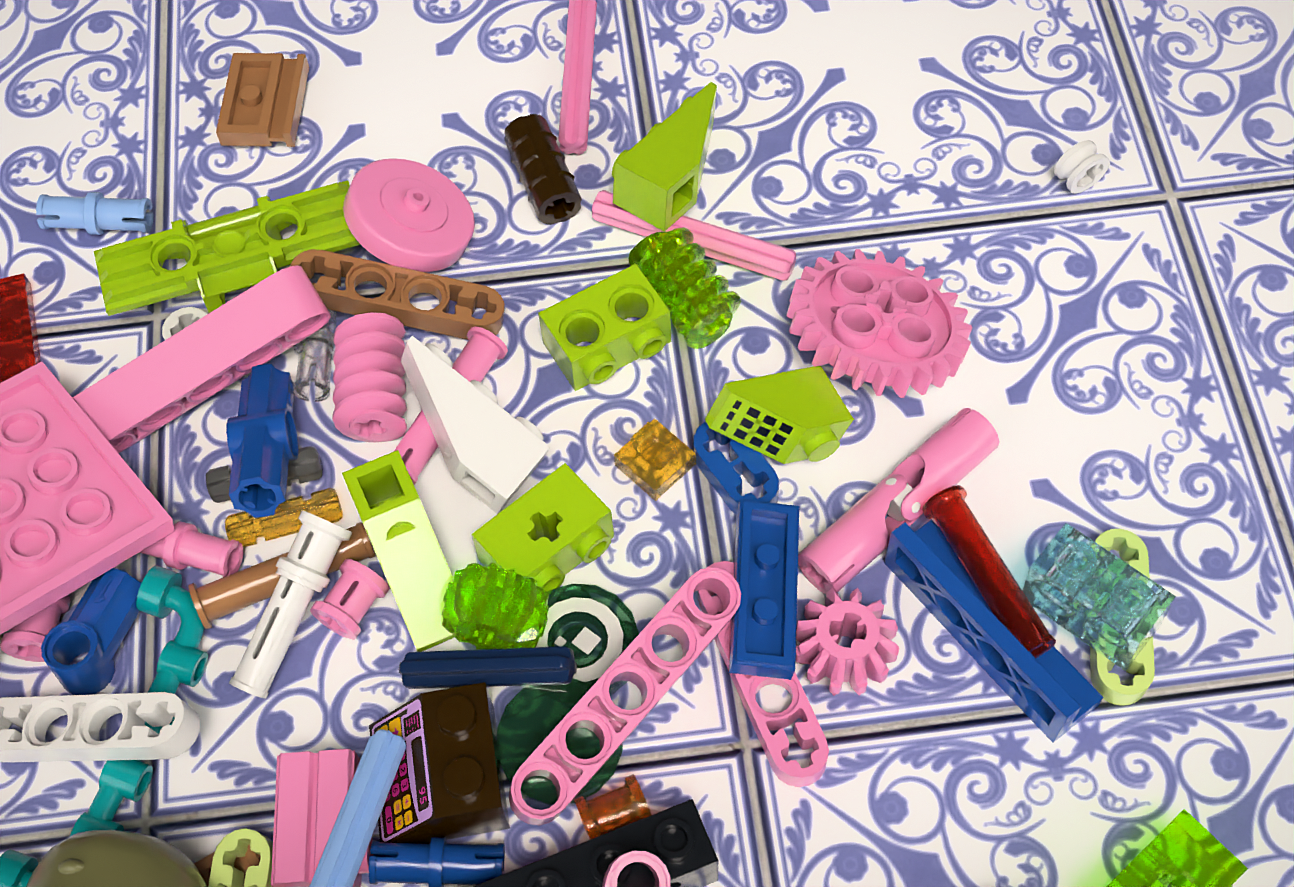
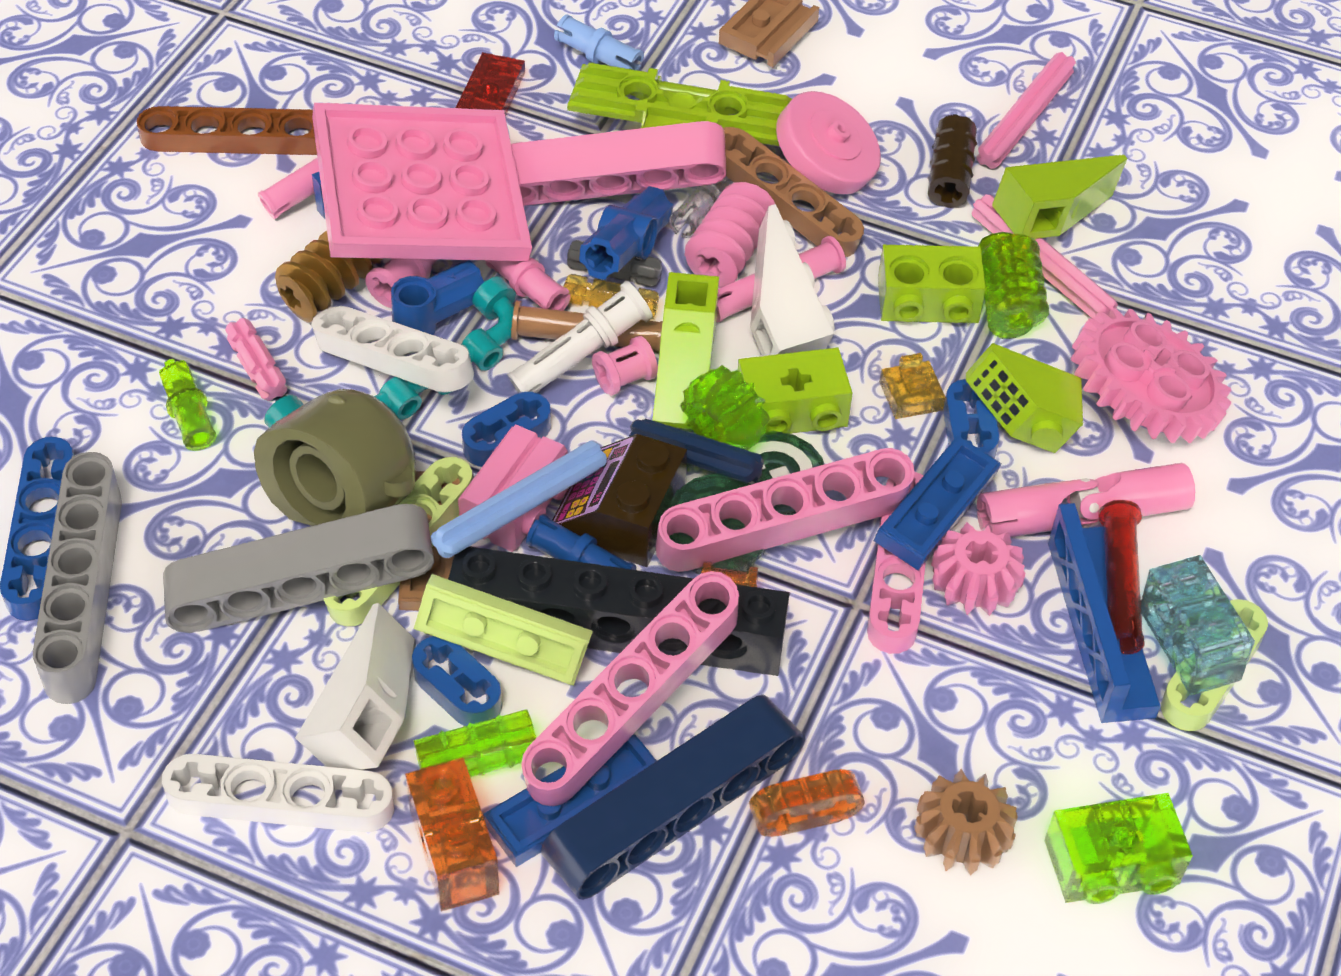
camera: 25 degrees right, 10 degrees down
none -> blue beam [462,392,551,467]

